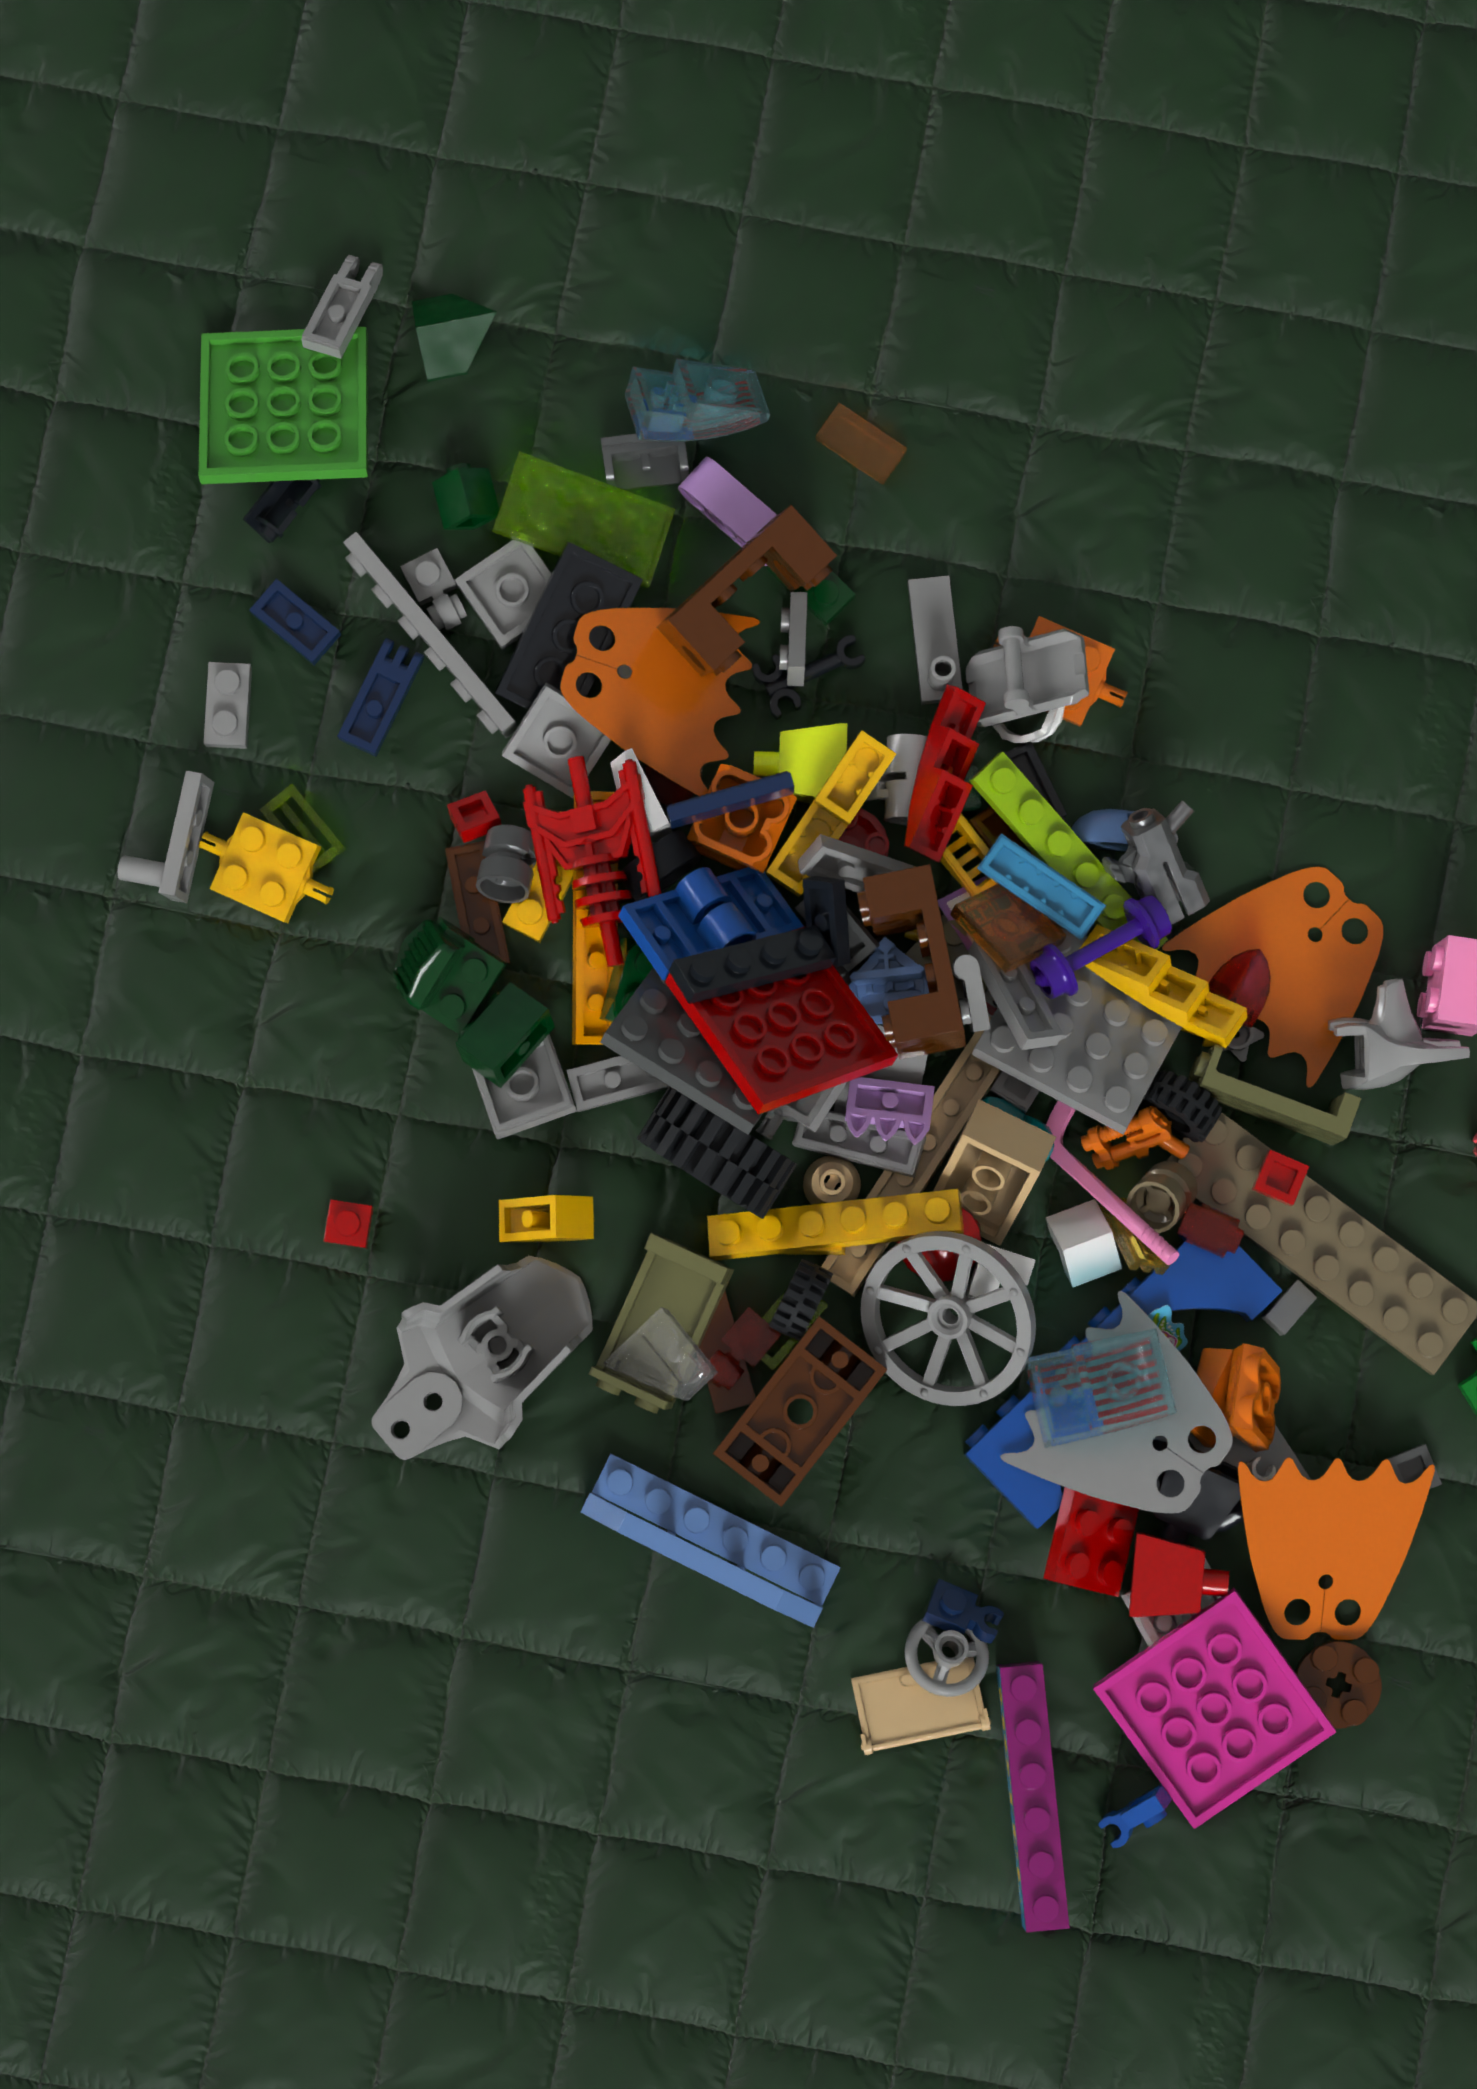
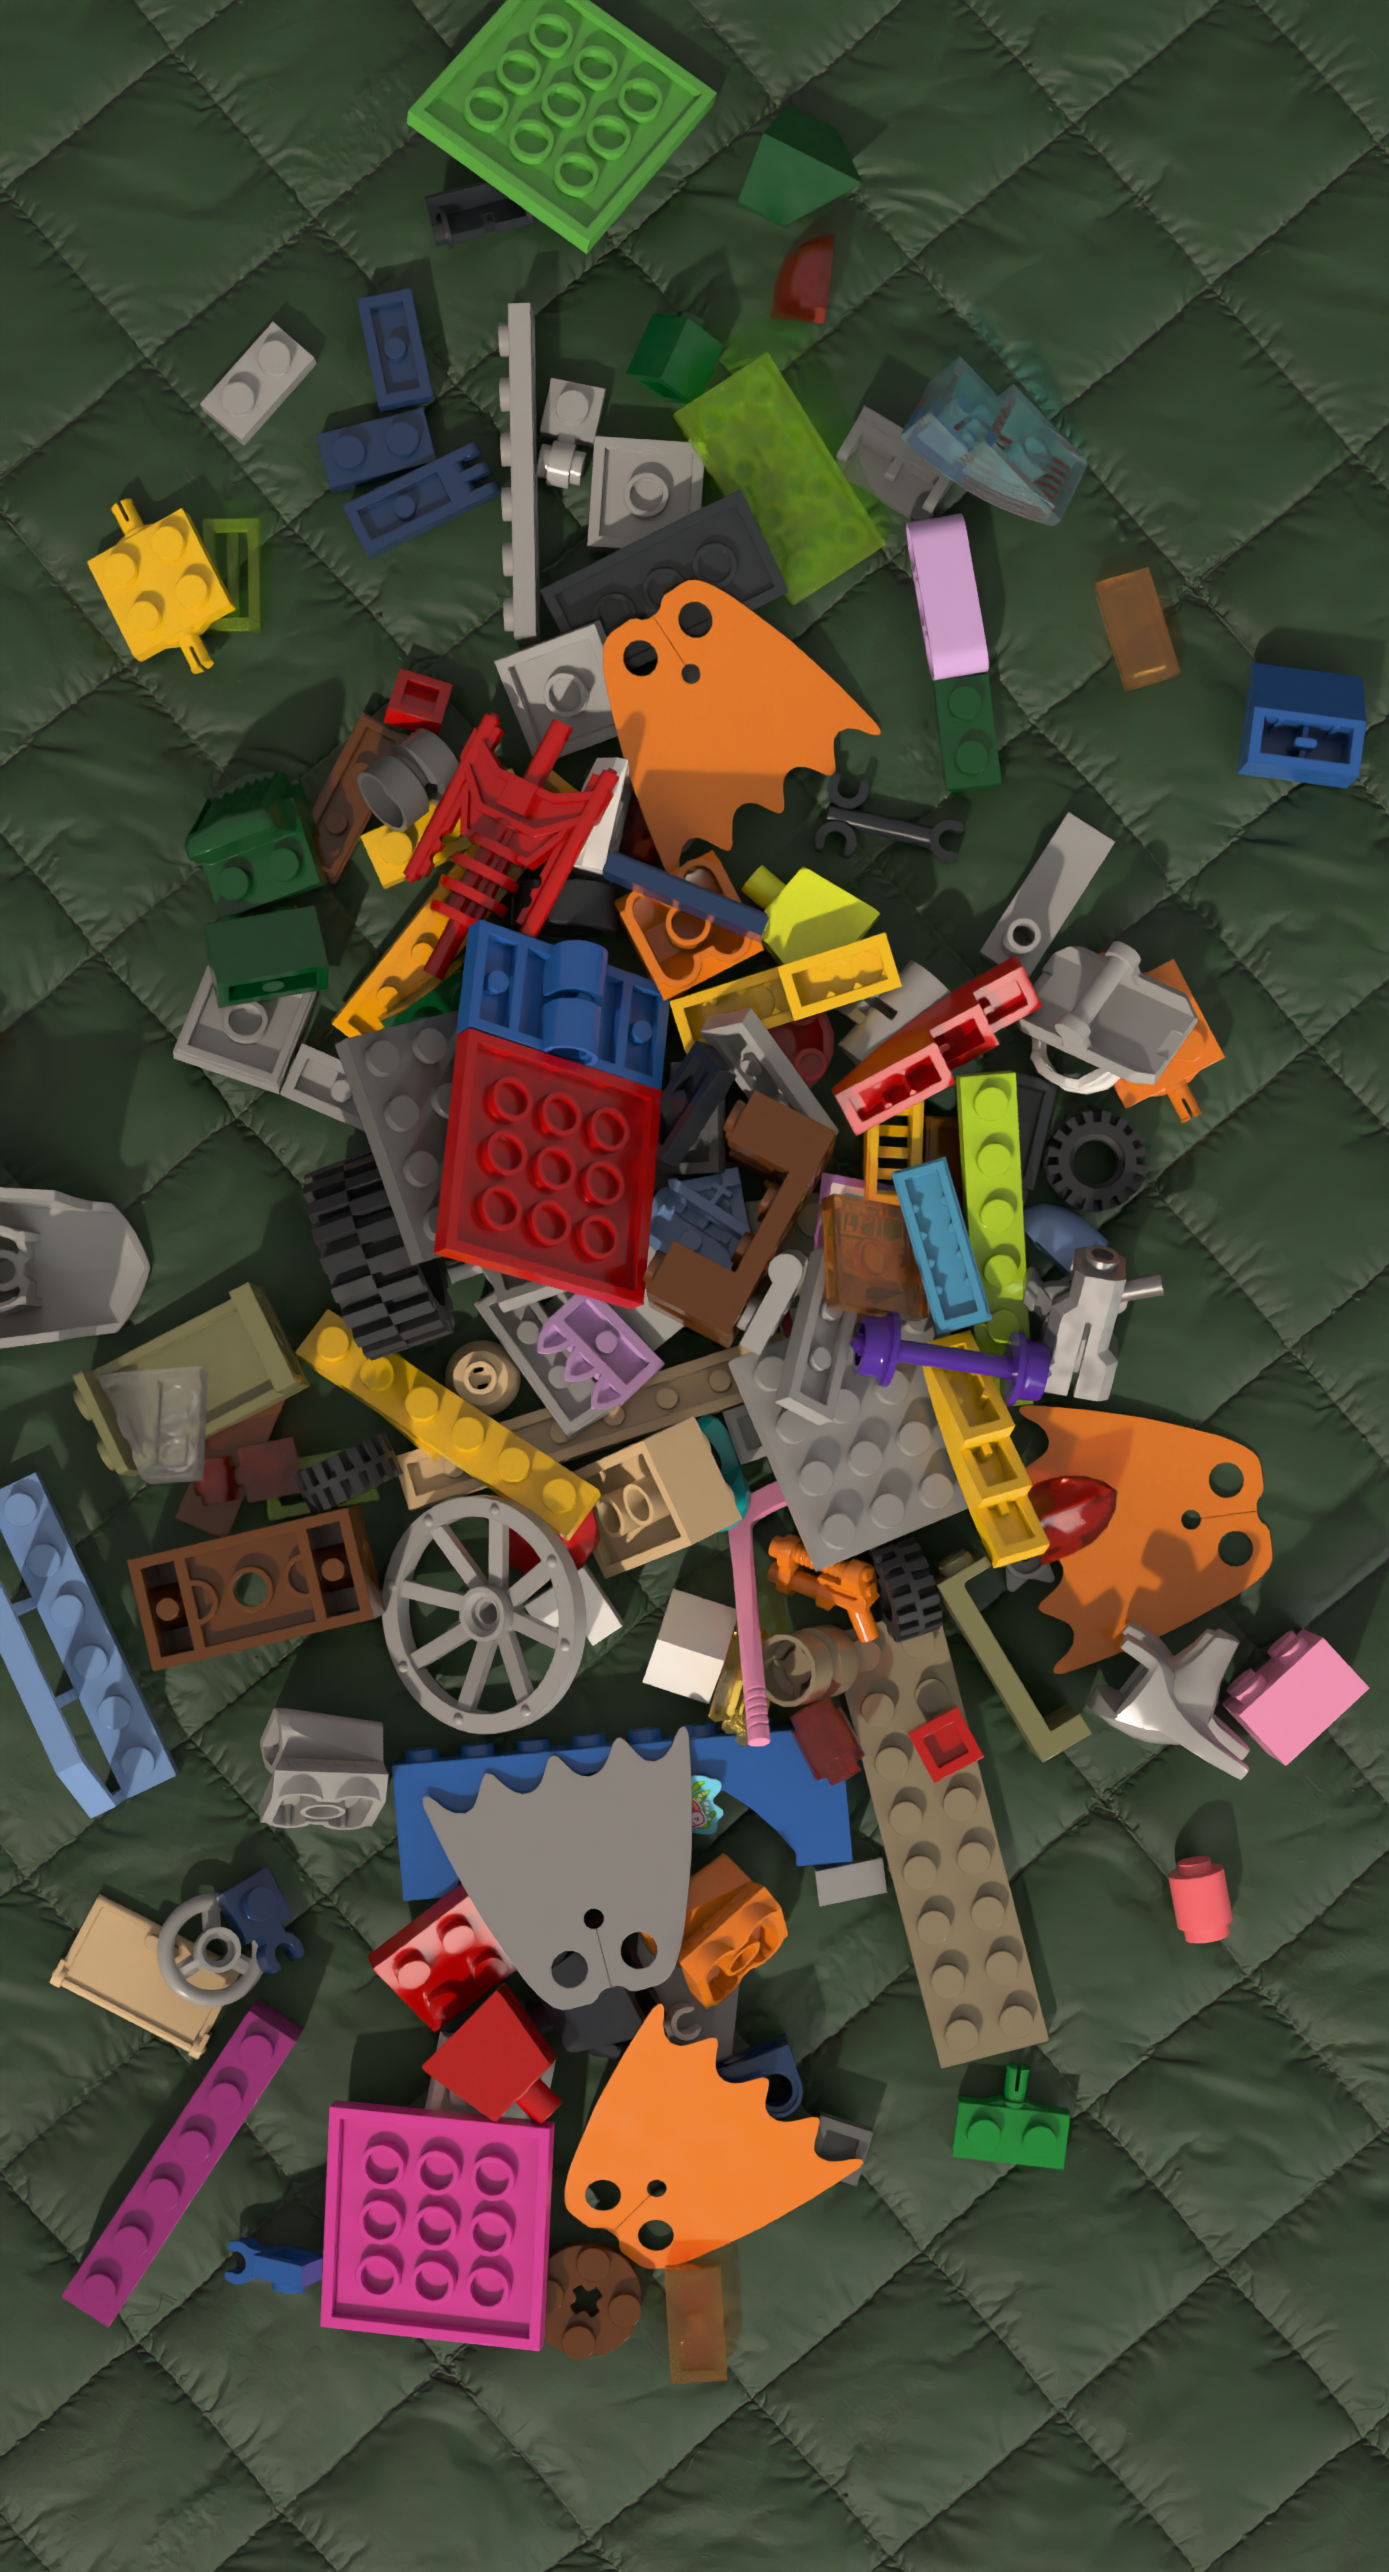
camera: 40 degrees right, 5 degrees up
light grey piece [118,771,215,903] -> none
light grey hinge [301,255,383,359] -> none
yellow slope [499,1195,594,1243] -> none
reddish brown plate [657,505,837,677] -> none
black plate [669,925,836,1004] -> none
light grey plate [779,592,807,686] -> none
clear light blue slope [1025,1329,1177,1448] -> none
none -> light grey piece [258,1708,388,1830]
none -> dark blue plate [316,408,436,494]
none -> clear orange plate [664,2262,727,2384]
none -> dark blue plate [716,2033,803,2118]
none -> clear red brick [770,234,835,324]
none -> black tyre [1043,1111,1148,1213]
none -> blue slope [1237,663,1366,788]

